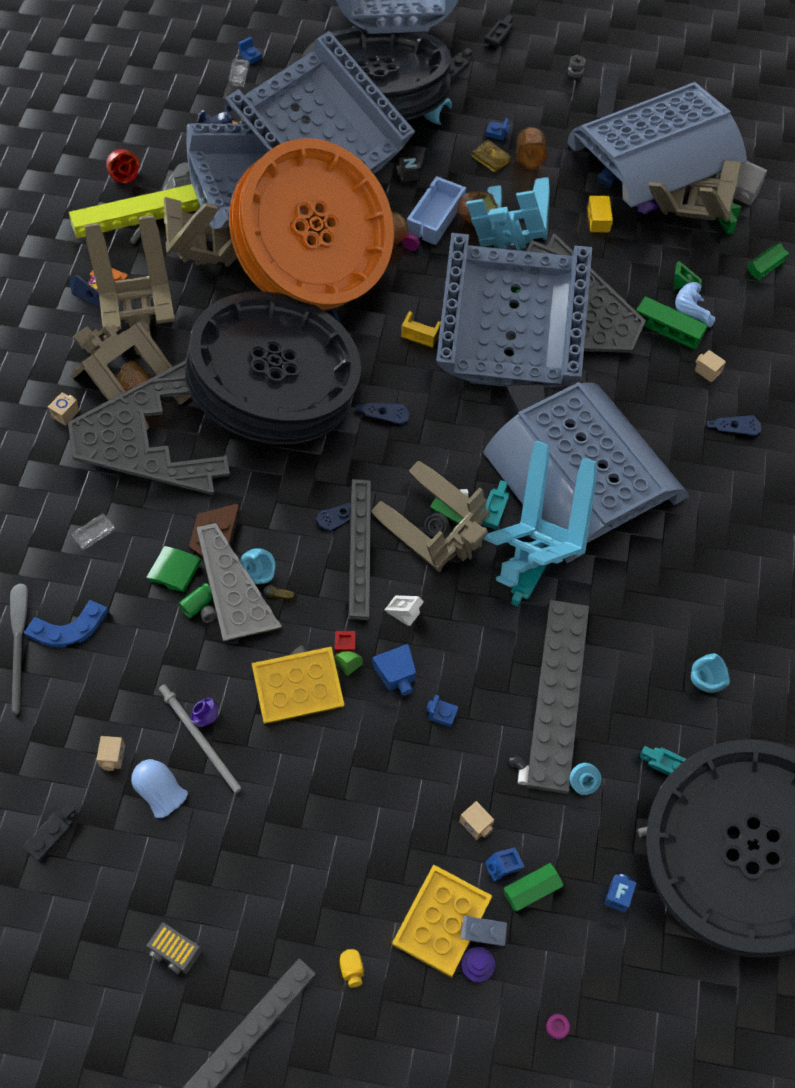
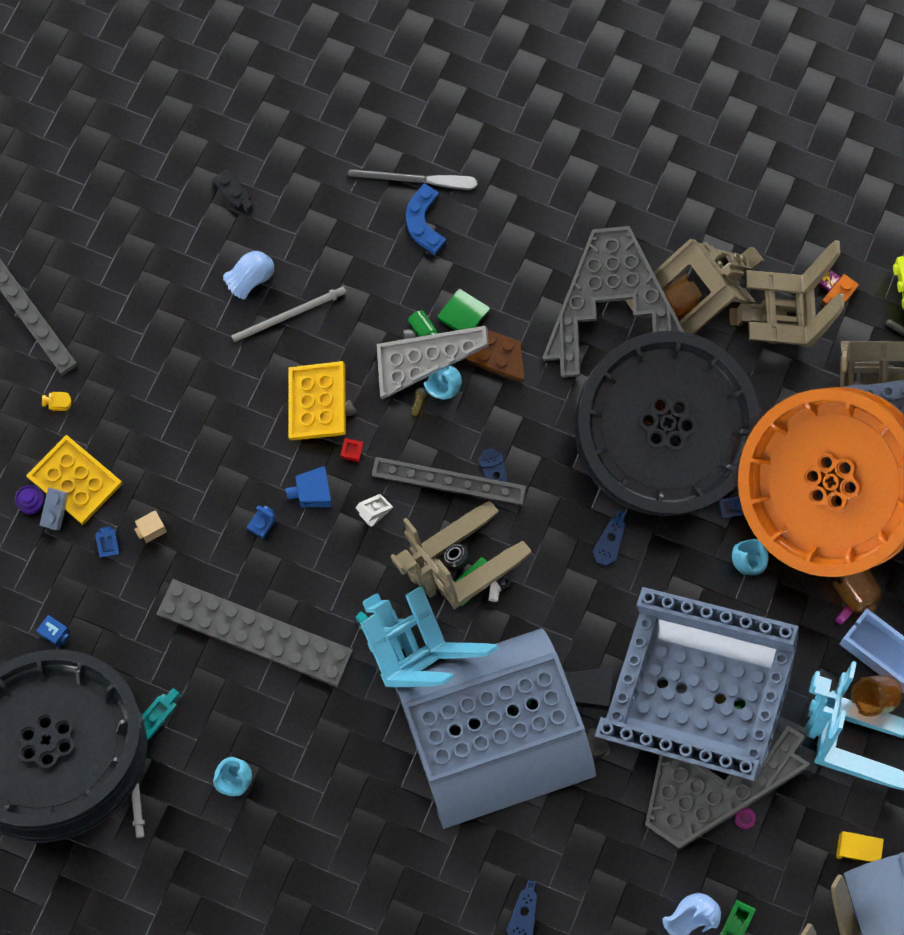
camera: 105 degrees right, 10 degrees up
tan brick [48,392,79,426] -> none
clear plate [71,513,115,550] -> none
tan brick [96,736,125,771] -> none
dark grey brick [147,923,202,975] -> none
dark purple plate [191,698,218,727] -> none
bright green brick [334,651,363,676] -> none
yellow panel [401,311,441,348] -> none
teal hinge [481,480,509,530] -> none
green piece [504,863,564,911] -> none
arm [509,754,529,785] -> none
medium azure plate [569,763,601,795] -> none
green brick [636,296,708,350] -> none
tan brick [695,350,726,382] -> none
none -> medium azure piece [732,538,769,576]

